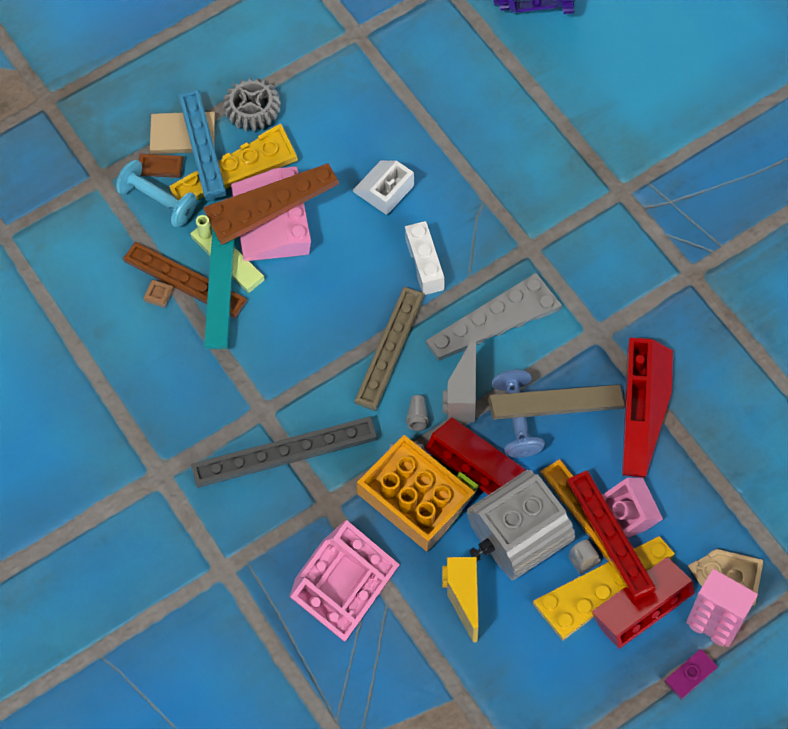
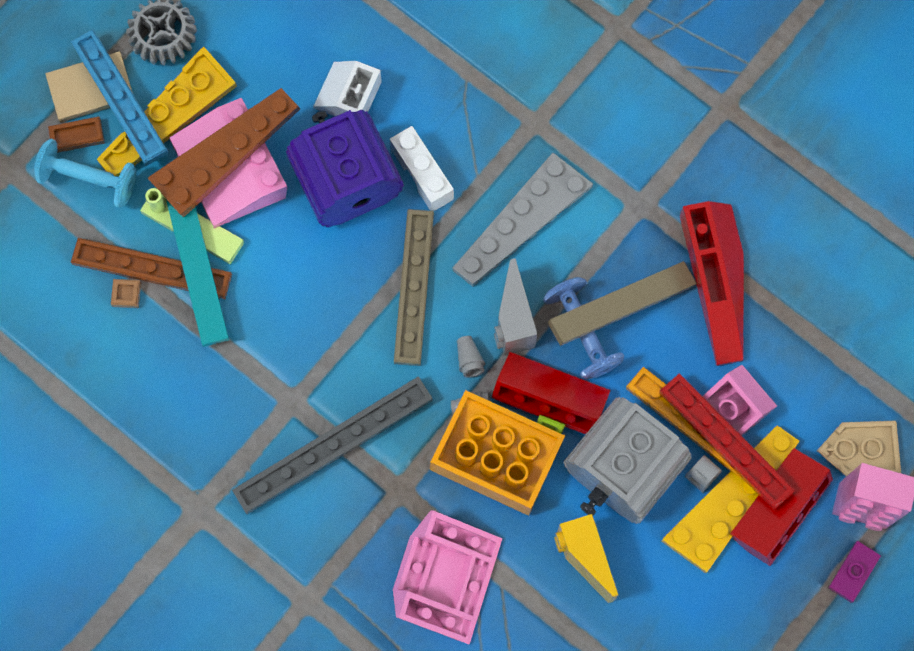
camera: 20 degrees left, 10 degrees up
none -> dark purple piece [286,110,404,228]

